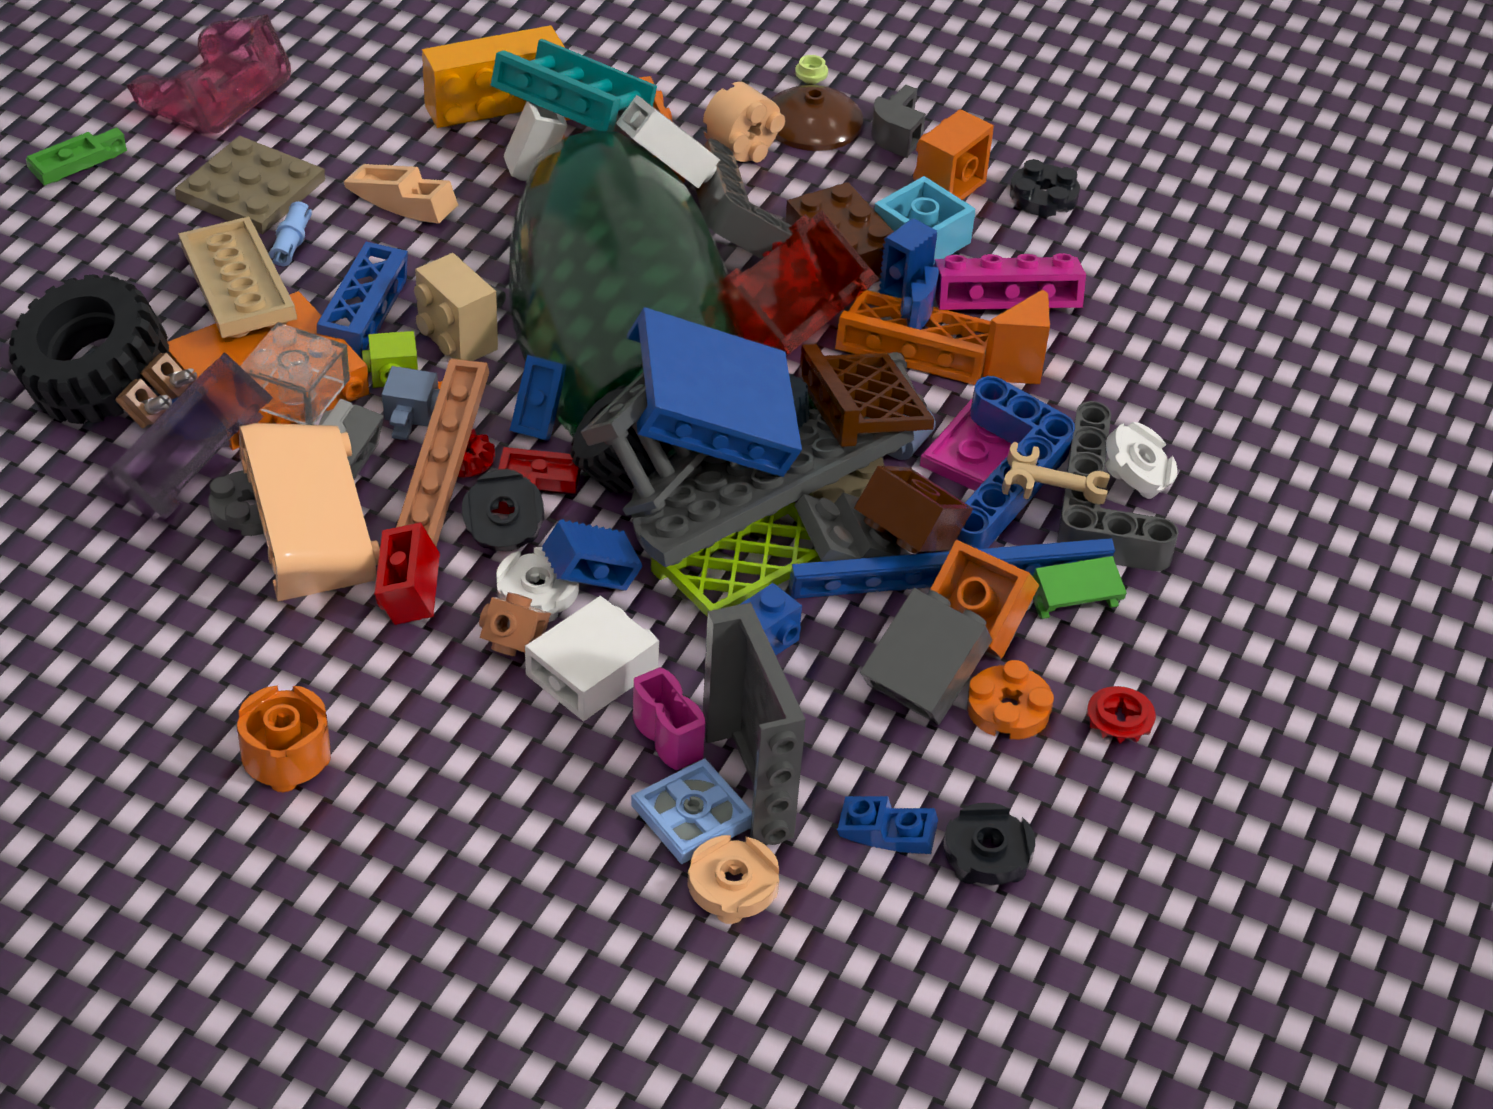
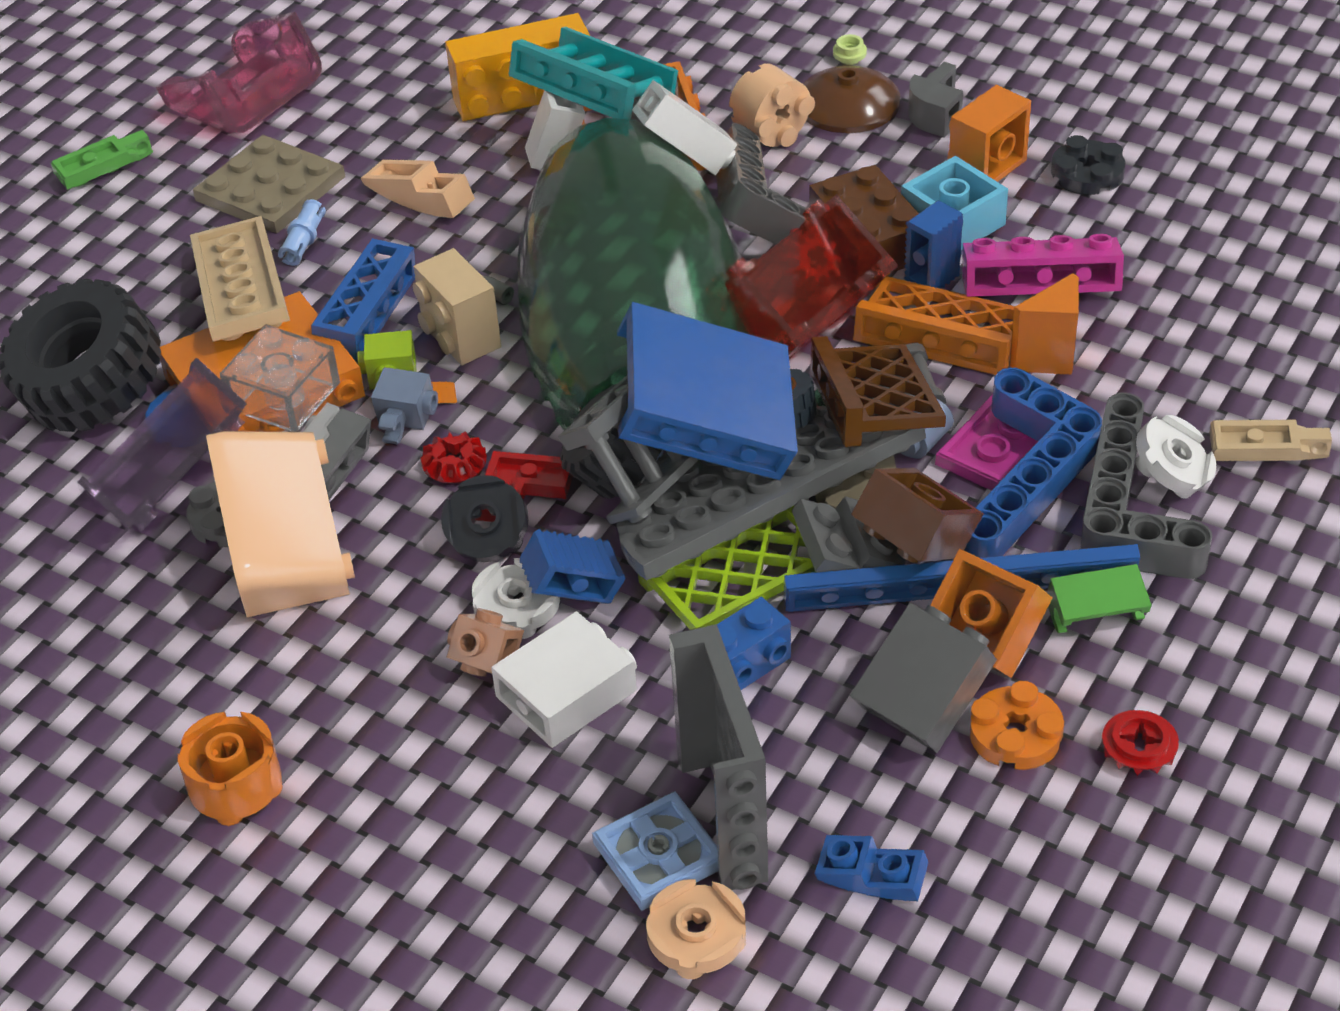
camera: 10 degrees right, 0 degrees up
medium nougat piece [115,352,197,429] -> none
red brick [374,522,440,625] -> none
nougat plate [396,359,489,546] -> none
blue plate [509,355,568,440] -> none
dark pink brick [633,667,705,770] -> none
blue slope [901,266,939,330] -> none
black plate [944,803,1035,885] -> none
tan bar [1002,442,1110,504] -> none
none -> tan hinge [1209,420,1332,461]

